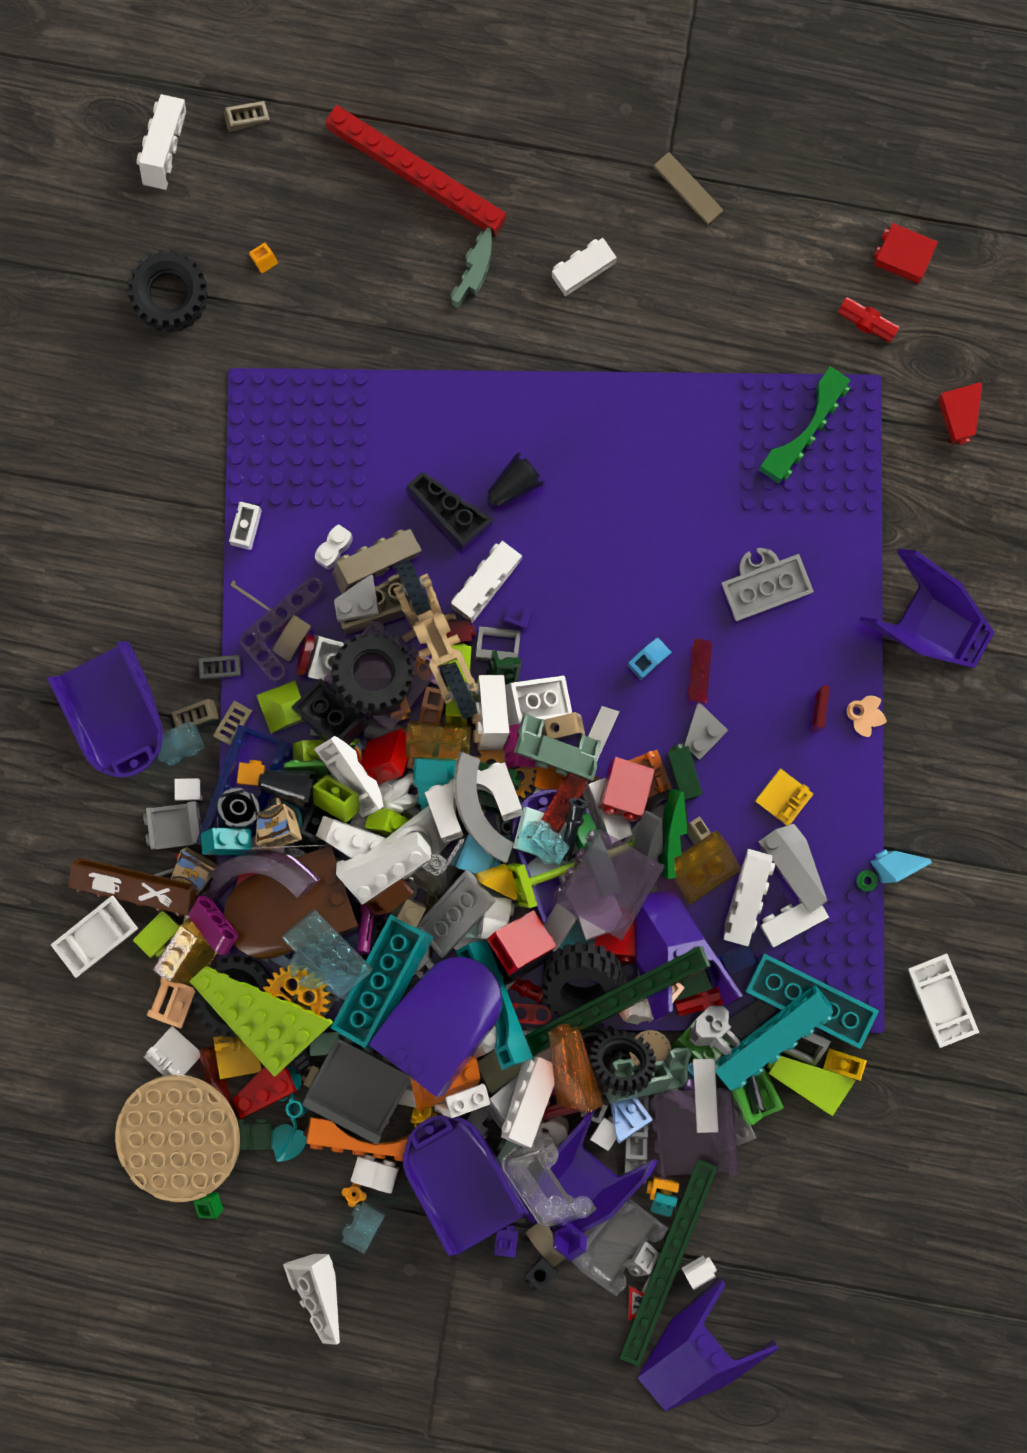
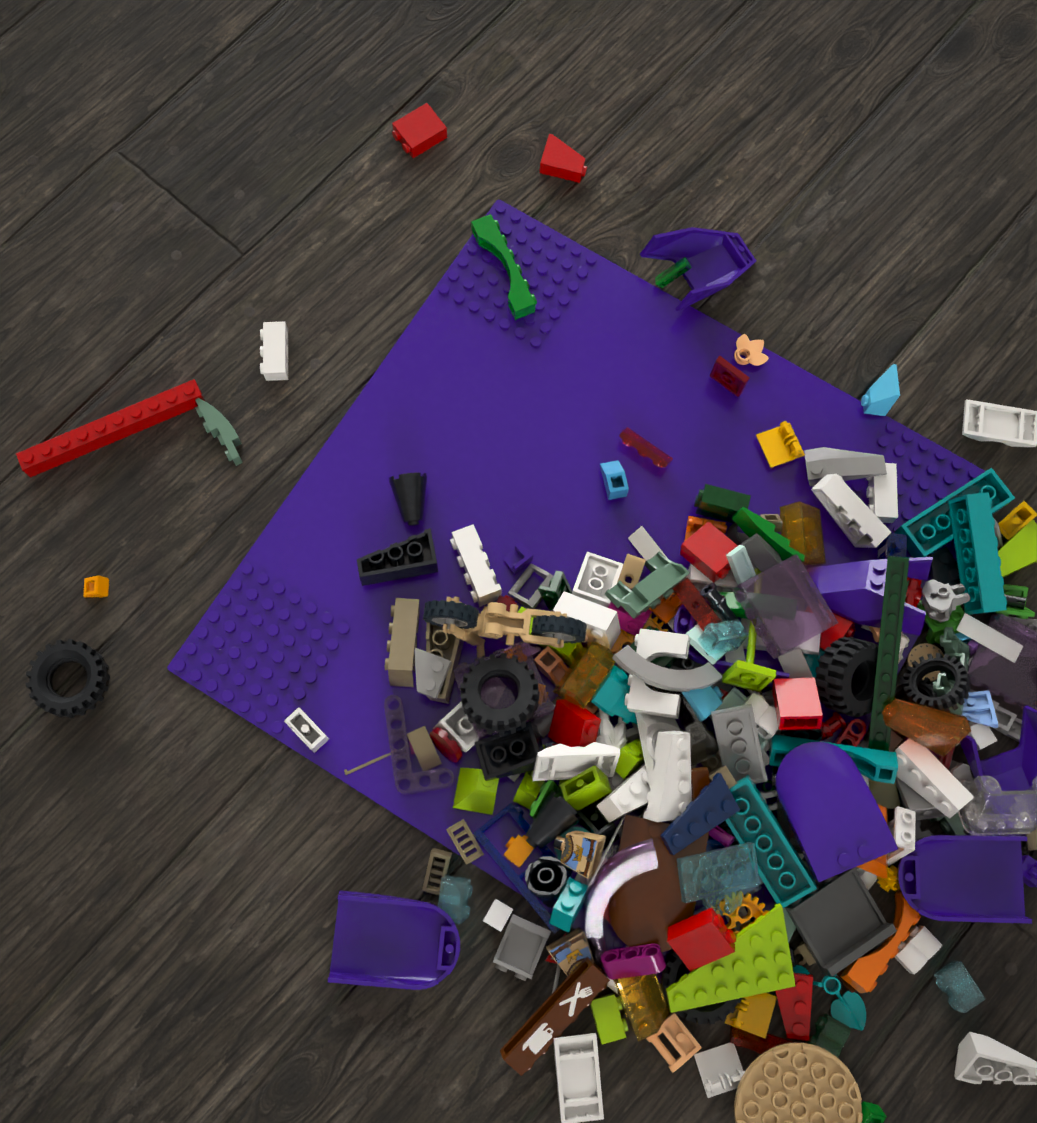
camera: 65 degrees left, 10 degrees down
dark grey slope [198,655,241,680] -> none
white brick [315,525,353,570] -> none
light orange plate [342,1183,367,1207] -> none
yellow slope [475,864,518,901] -> none
dark tan tile [654,152,724,225] -> none
light grey wing [684,703,728,760] -> none
light grey plate [721,548,814,622] -> none
red piece [837,297,900,343] -> none
green plate [856,870,878,891] -> none
none -> green slope [655,257,692,288]
none -> dark blue wing [660,773,740,855]
none -> red brick [667,907,736,972]
none -> light aqua tile [726,545,758,589]

